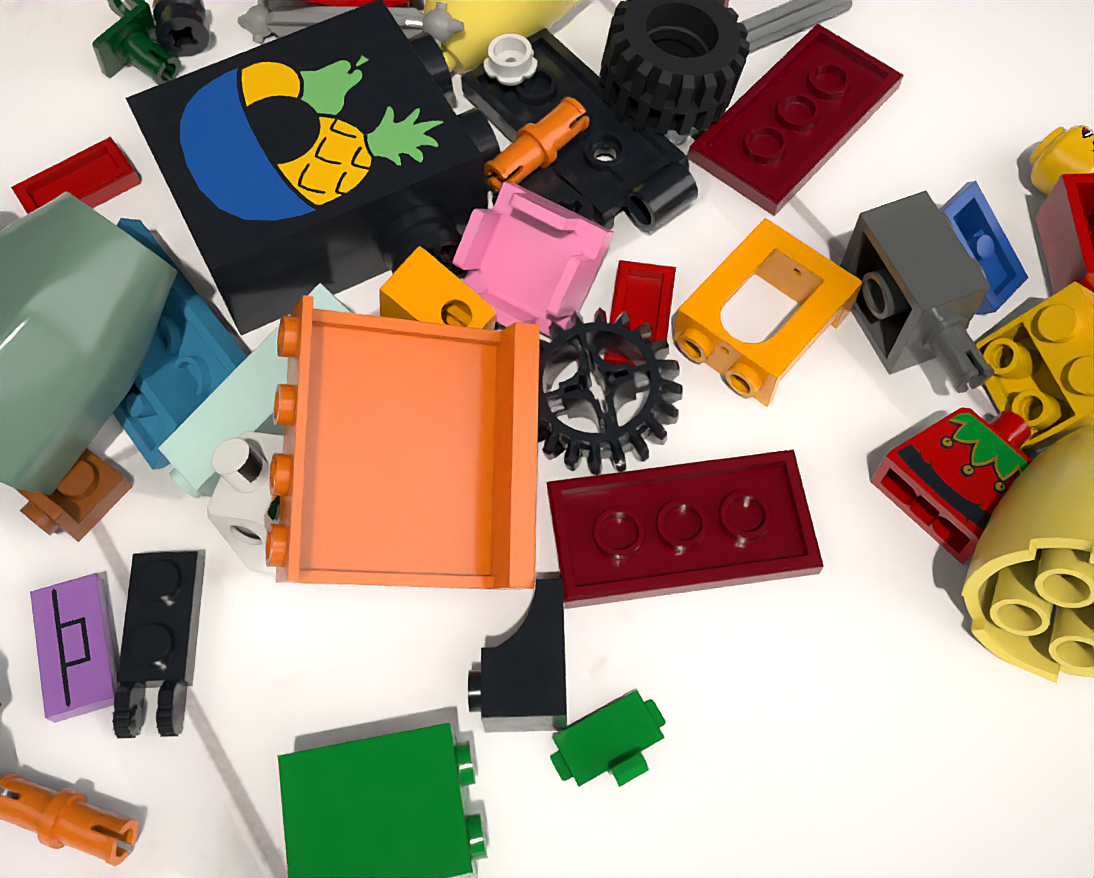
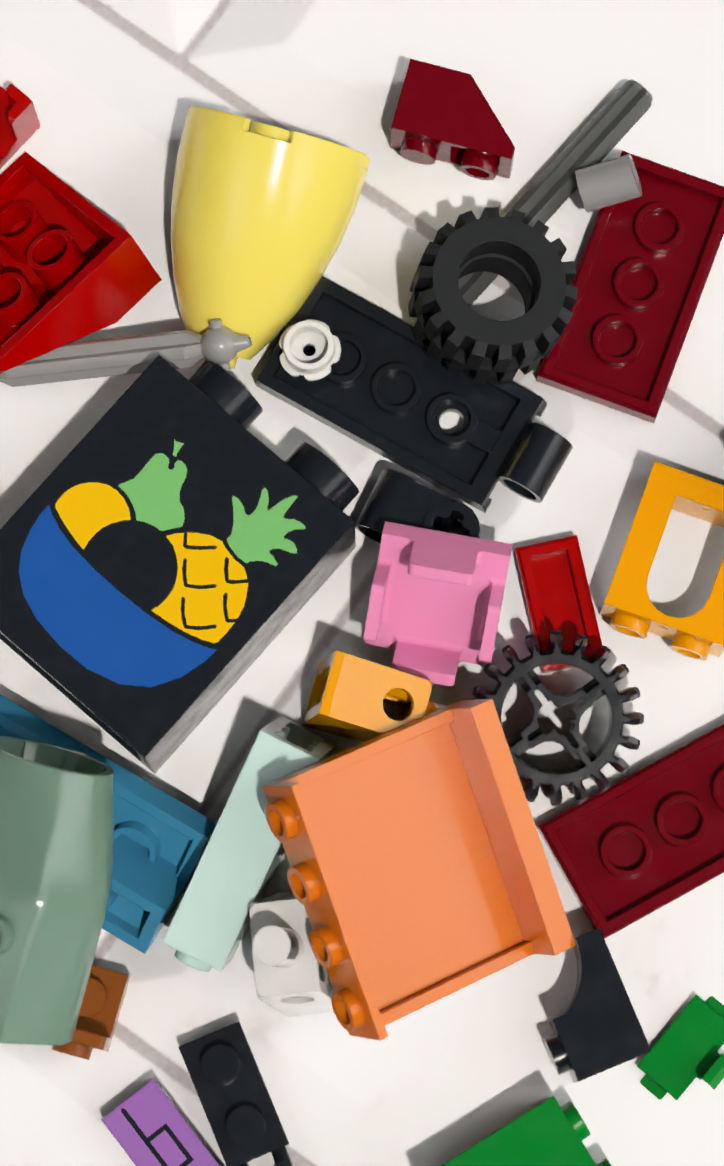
camera: 20 degrees left, 15 degrees up
black wheel [378,205,465,278] -> none
orange pin [483,97,589,193] -> none
none -> light grey hinge [575,154,642,212]

